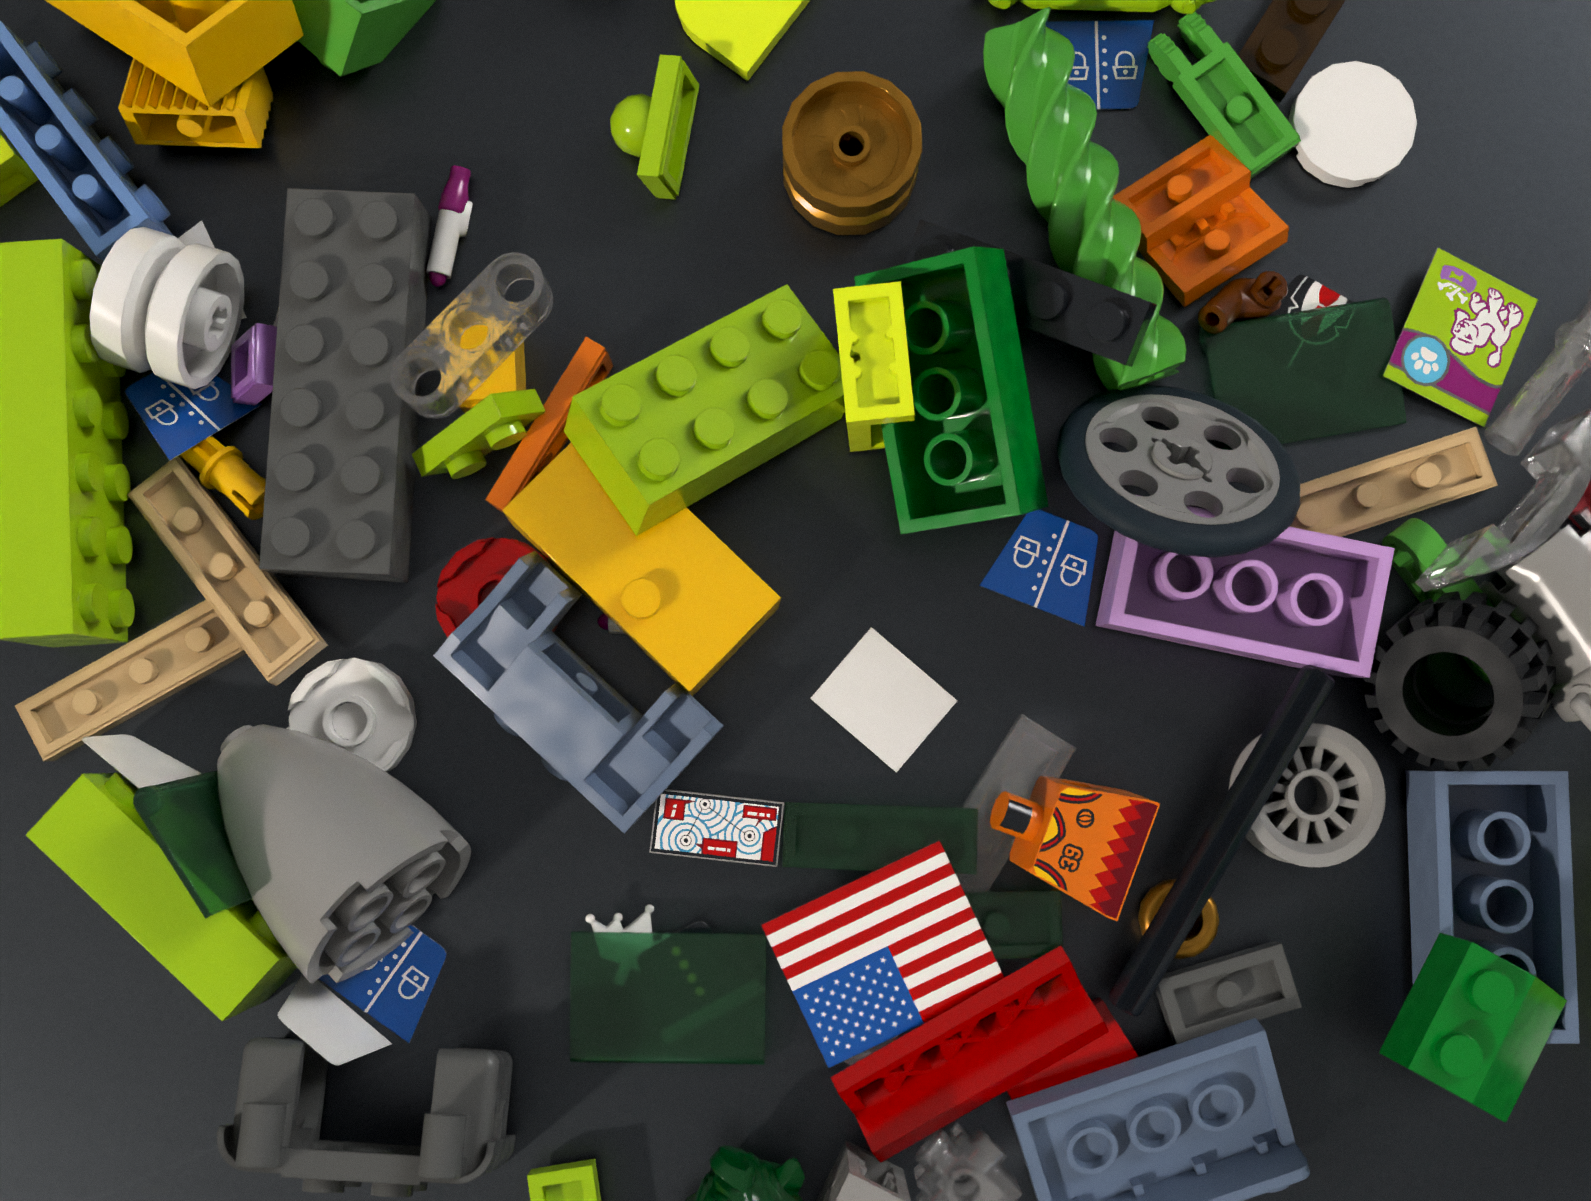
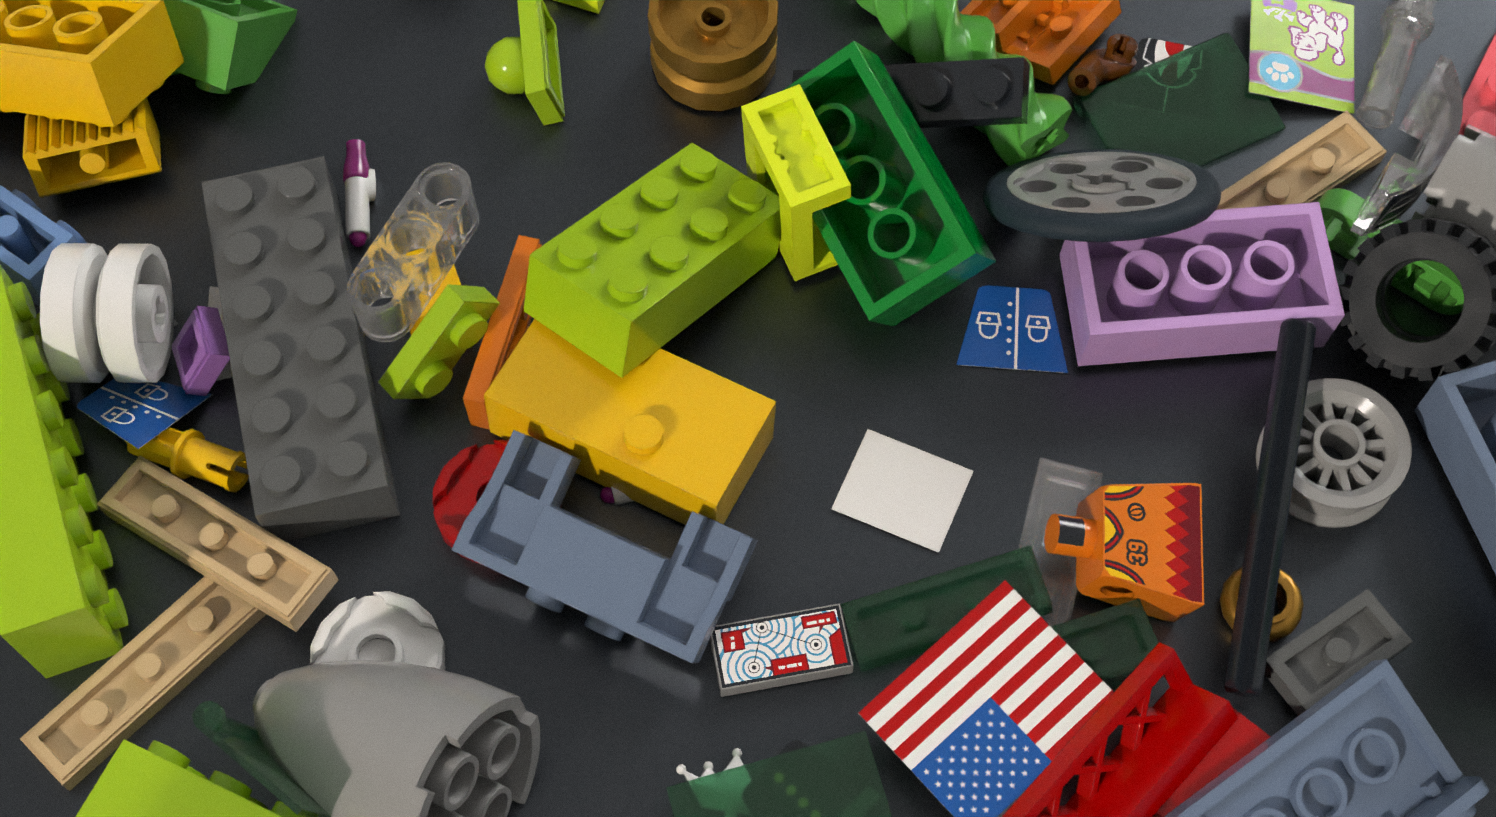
camera: 20 degrees left, 20 degrees down
white sticker [81,734,213,789] -> none

